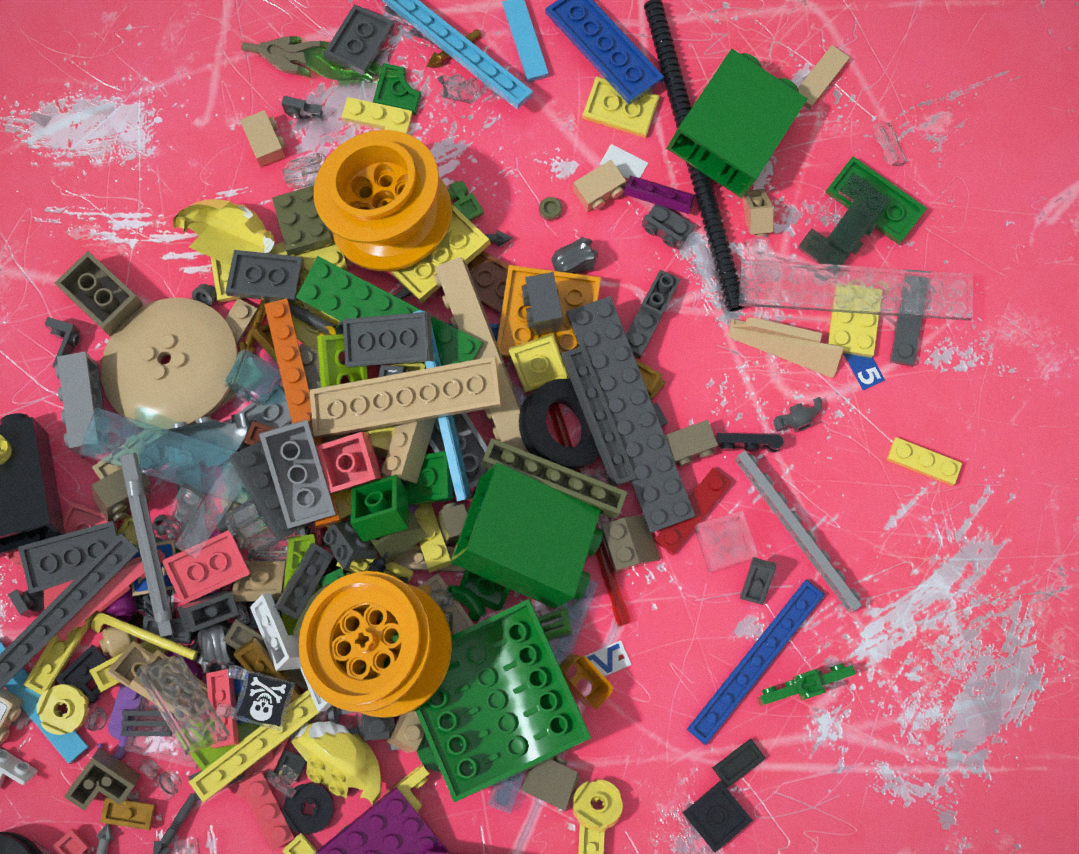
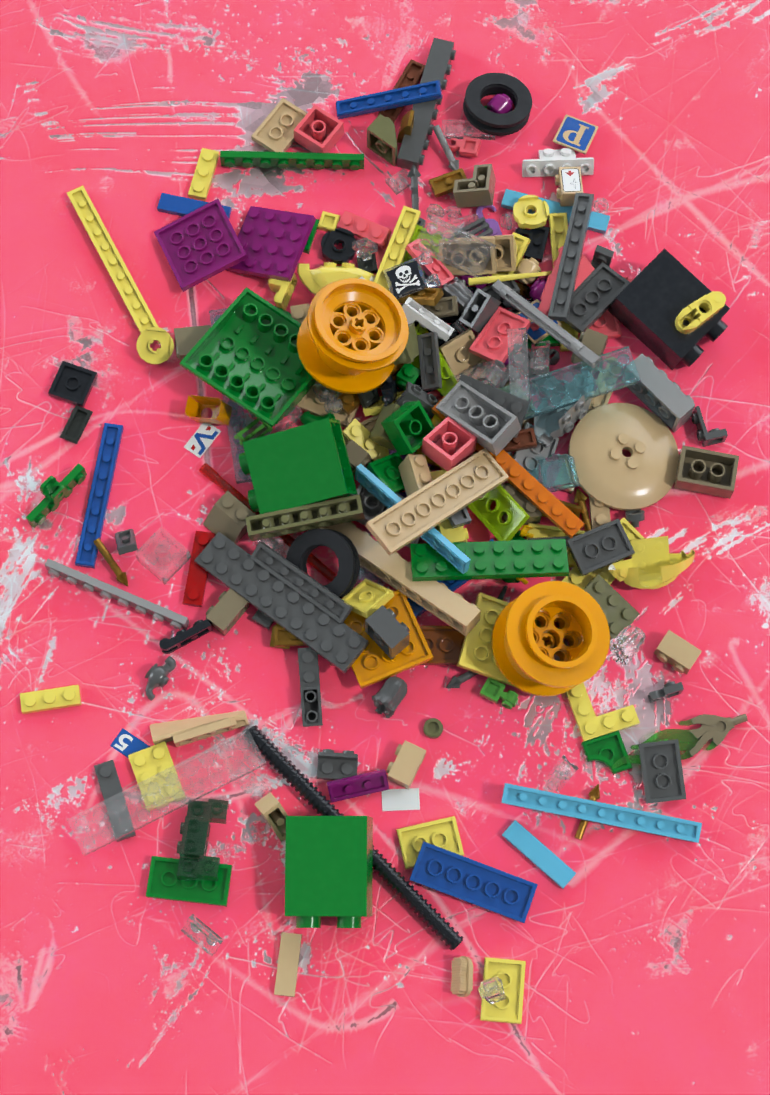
camera: 150 degrees right, 5 degrees down
dark grey tile [343,312,433,367] -> none
none -> pearl gold piece [93,538,128,586]

